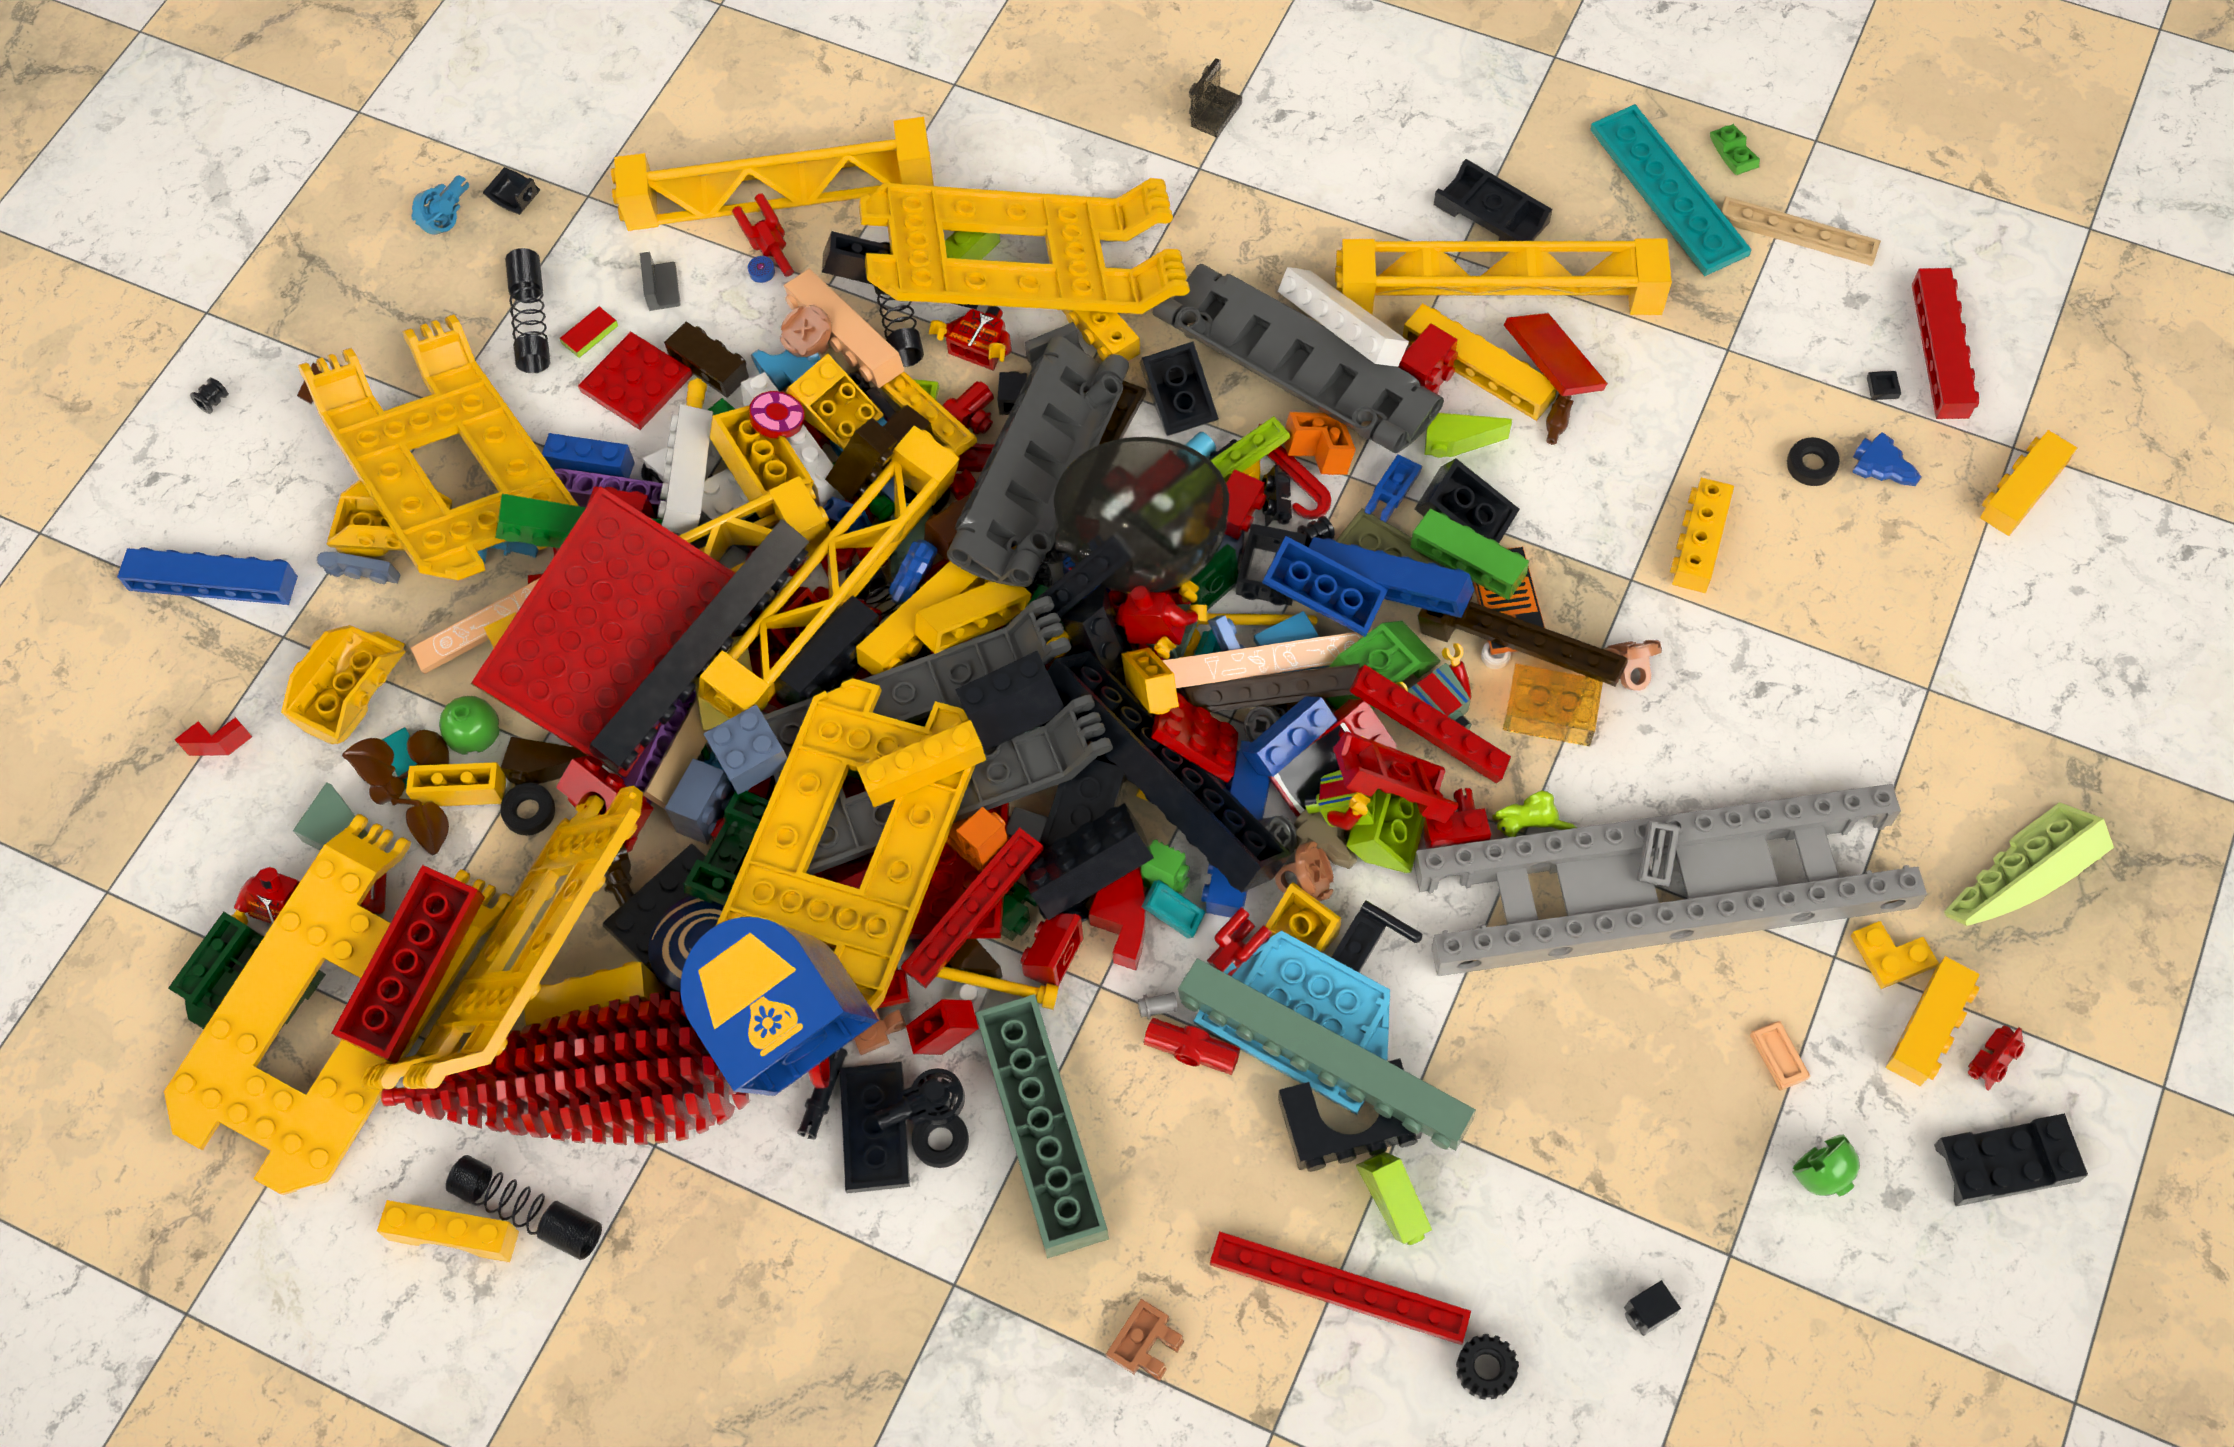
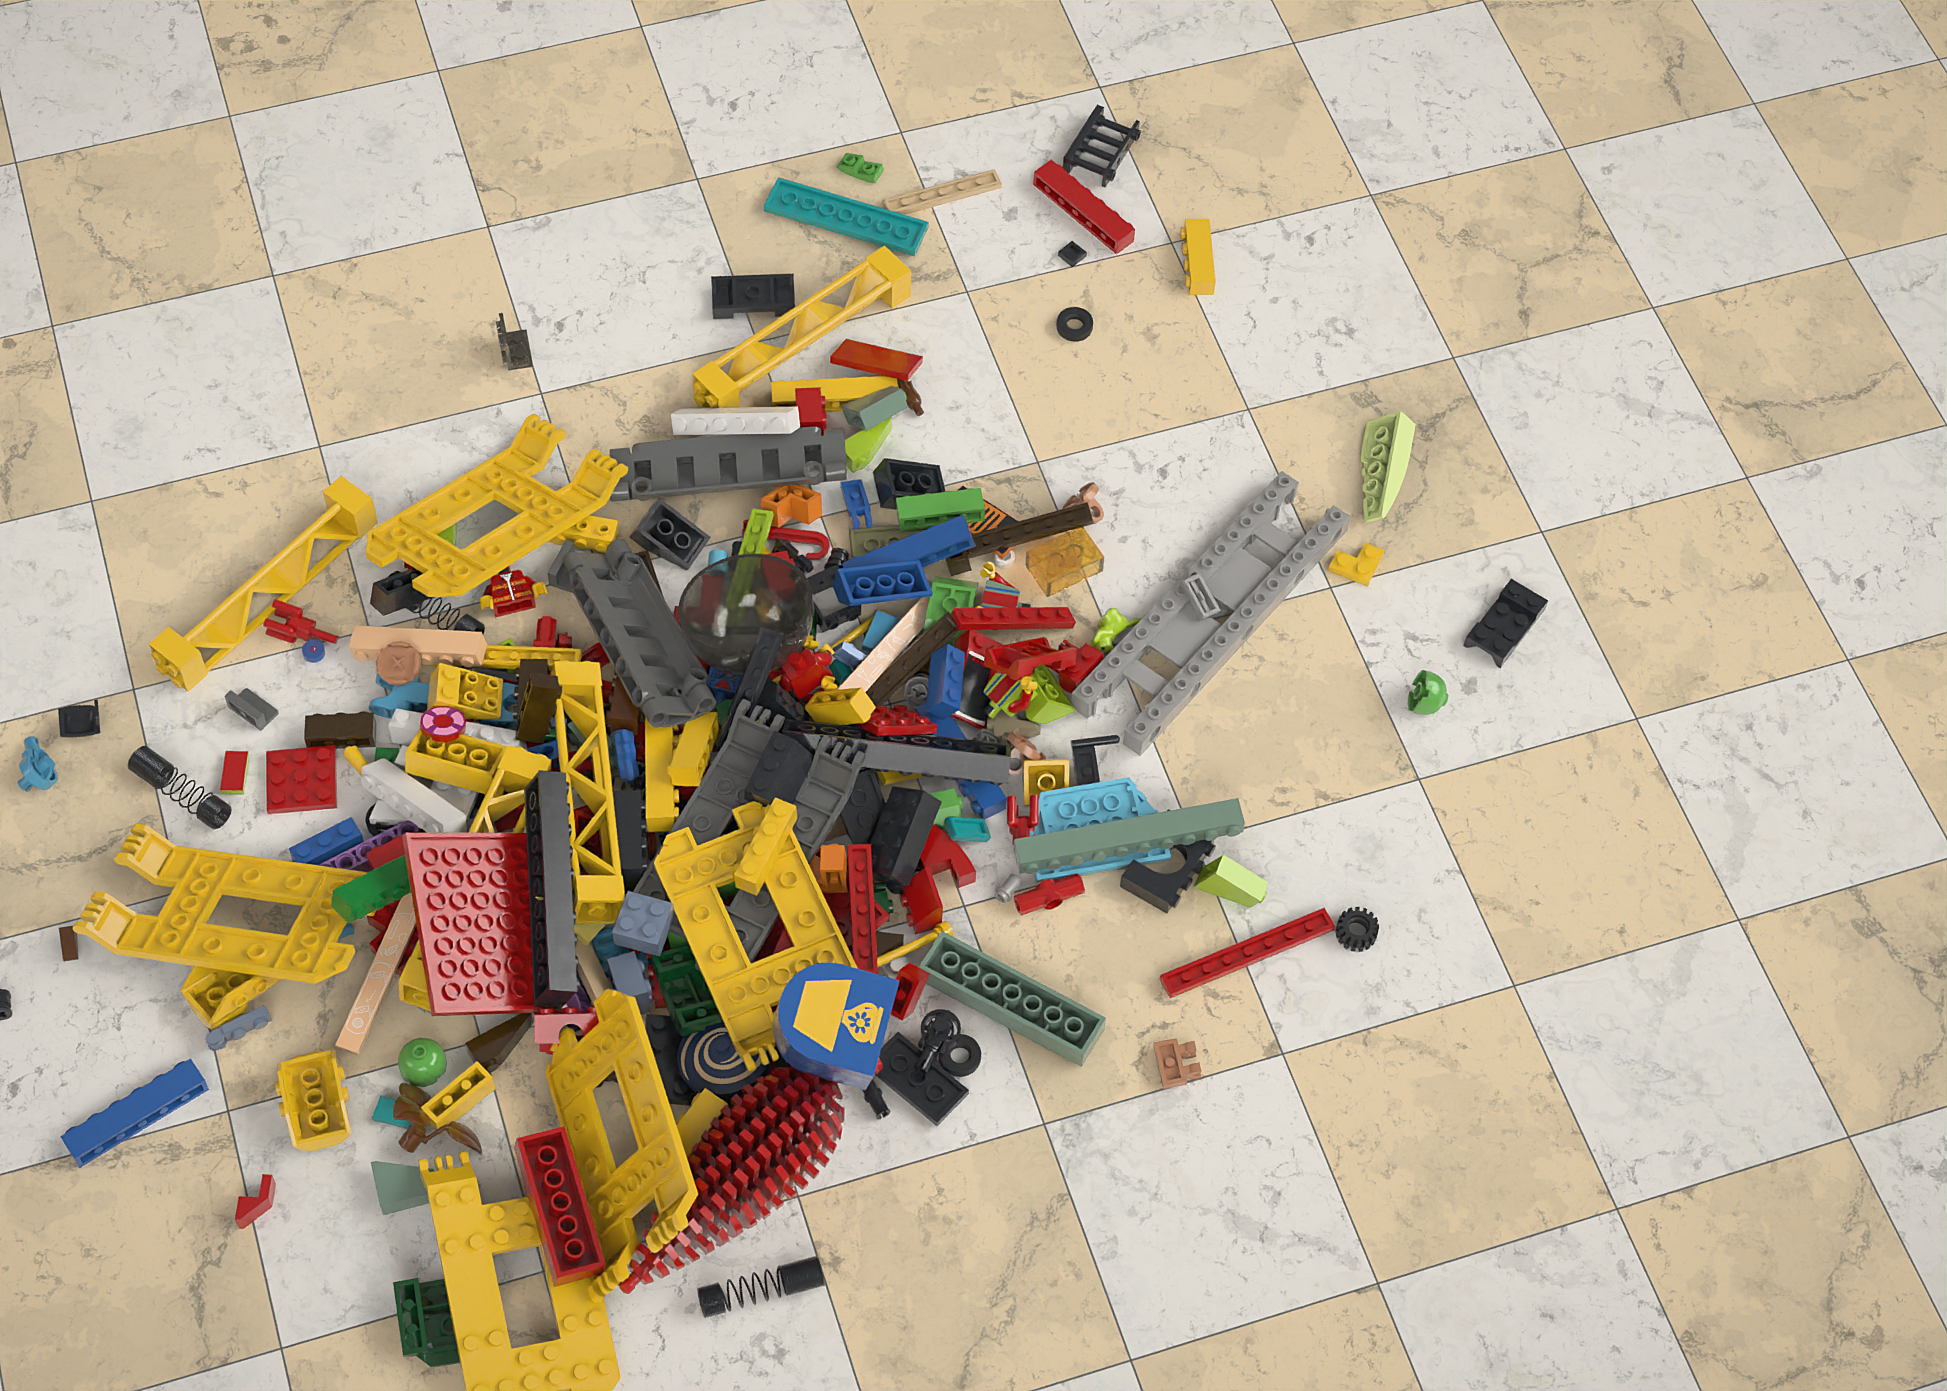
camera: 50 degrees left, 5 degrees down
red torso [231,867,300,925] -> none
yellow arch [377,1200,519,1263] -> none
black tyre [500,783,555,836] -> none
black brick [997,371,1027,415] -> none
black brick [1624,1280,1681,1336] -> none
yellow brick [1669,477,1734,593] -> none
light nougat tile [1750,1021,1810,1091] -> none
blue rock [1853,432,1922,486] -> none
yellow brick [1885,956,1980,1086] -> none
red hinge [1968,1025,2025,1091] -> none
none -> sand green slope [841,386,908,431]
none -> black fence [1063,104,1141,188]

